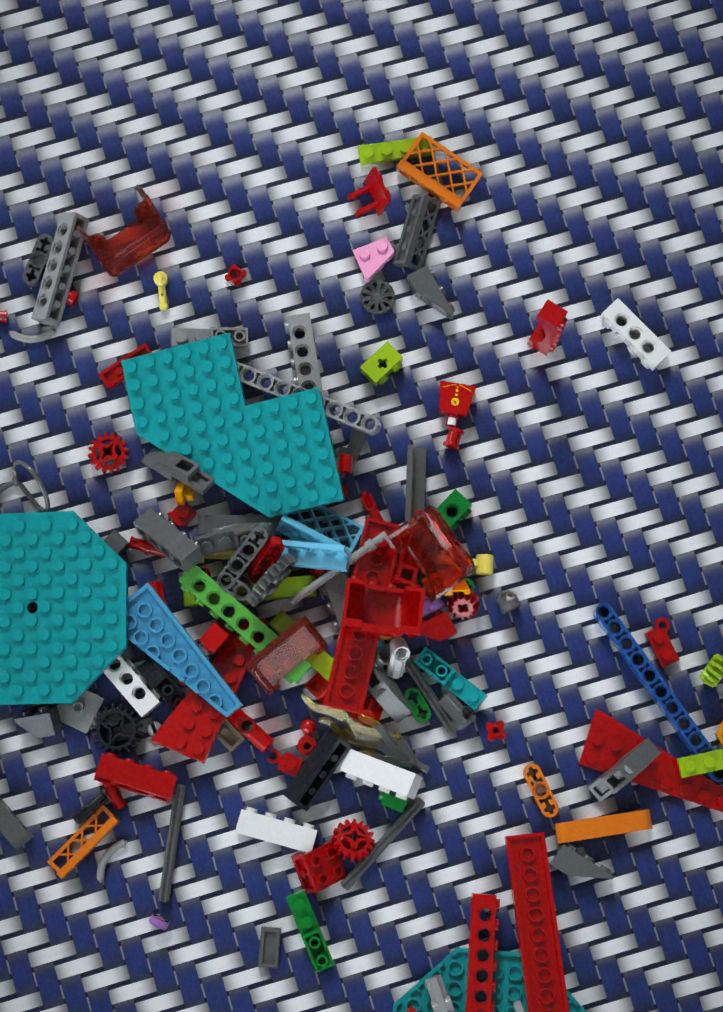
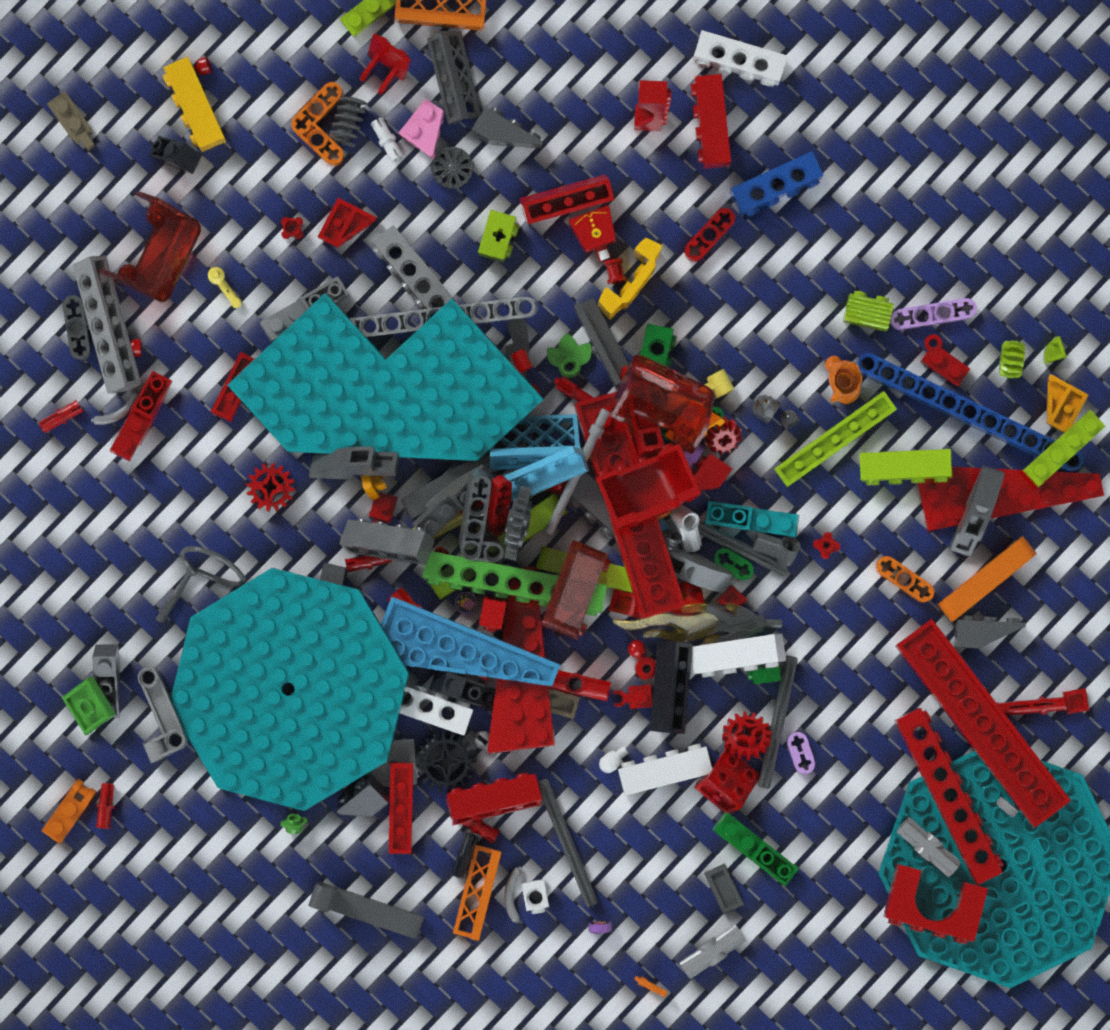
camera: 35 degrees left, 5 degrees up
none -> dark tan hinge [47,91,95,151]
none -> red slope [110,371,172,462]
none -> black slope [149,135,203,174]
none -> yellow brick [162,56,226,152]
none -> red hinge [194,56,212,75]
none -> orange beam [291,82,344,166]
none -> red wing [317,198,377,248]
none -> dark grey piece [329,97,368,147]
none -> white pin [371,117,404,163]
none -> red plate [389,762,413,854]
none -> tile [455,592,478,614]
none -> red brick [519,174,614,225]
none -> white brick [522,879,549,914]
none -> bright green plate [547,333,592,378]
none -> yellow plate [598,238,662,320]
none -> white cylinder [599,746,628,773]
none -> orange piece [634,976,668,997]
none -> light grey piece [679,924,746,979]
none -> red beam [684,208,735,262]
none -> red brick [690,74,731,169]
none -> red tile [716,585,748,607]
none -> blue brick [730,151,824,217]
none -> lime plate [774,391,897,487]
none -> dark grey hinge [781,410,800,429]
none -> lavender beam [787,732,815,774]
none -> orange hair [825,356,863,405]
none -> lime brick [842,291,894,332]
none -> lime brick [860,449,953,485]
none -> lavender beam [890,298,977,330]
none -> red pin [997,696,1066,716]
none -> red tile [1062,688,1090,714]

